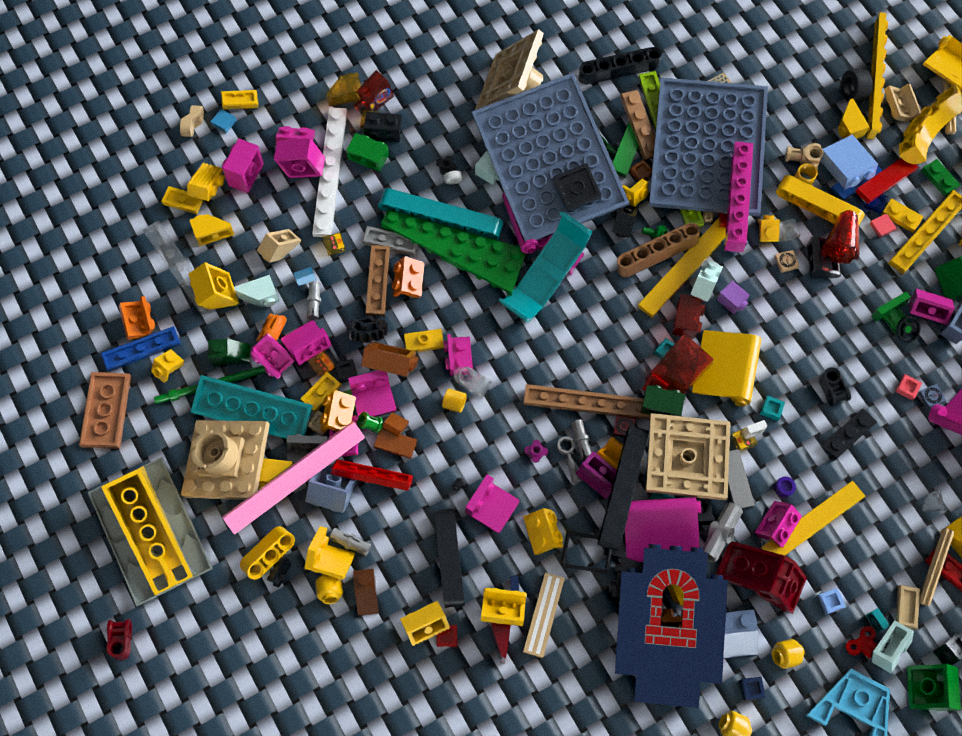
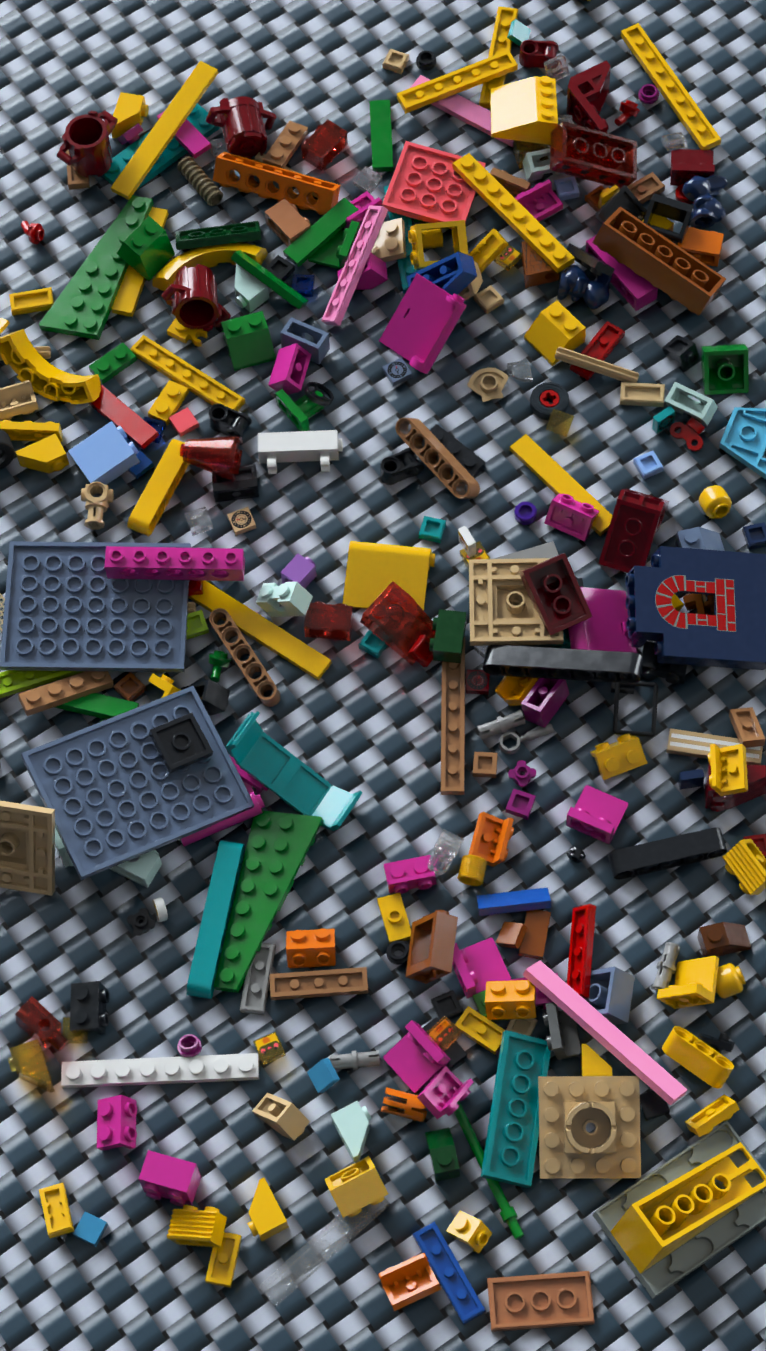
camera: 90 degrees left, 5 degrees down
tan piece [180,105,204,137] -> none
dark pink brick [274,138,325,178] -> none
green brick [346,133,389,172] -> none
black gear [346,316,388,343] -> none
green bush [357,412,383,434] -> none
light grey piece [703,502,743,562] -> none
yellow bracket [758,215,780,242] -> none
yellow piece [794,163,817,185] -> none
coral tile [895,374,922,401] -> none
none -> magenta plate [177,1034,202,1058]
none -> black piece [208,404,252,441]
none -> white brick [258,430,343,474]
none -> black plate [386,941,409,965]
none -> medium nougat beam [395,418,480,499]
none -> tan animal [467,368,508,402]
none -> orange bracket [468,812,514,867]
none -> medium nougat tile [473,752,498,778]
none -> blue tile [476,887,551,916]
none -> magenta plate [505,788,536,820]
none -> dark red slope [518,553,593,635]
none -> black bush [530,382,569,420]
none -> clear yellow tile [545,409,574,437]
none -> yellow plate [685,1094,740,1137]
none -> medium nougat plate [729,707,765,748]

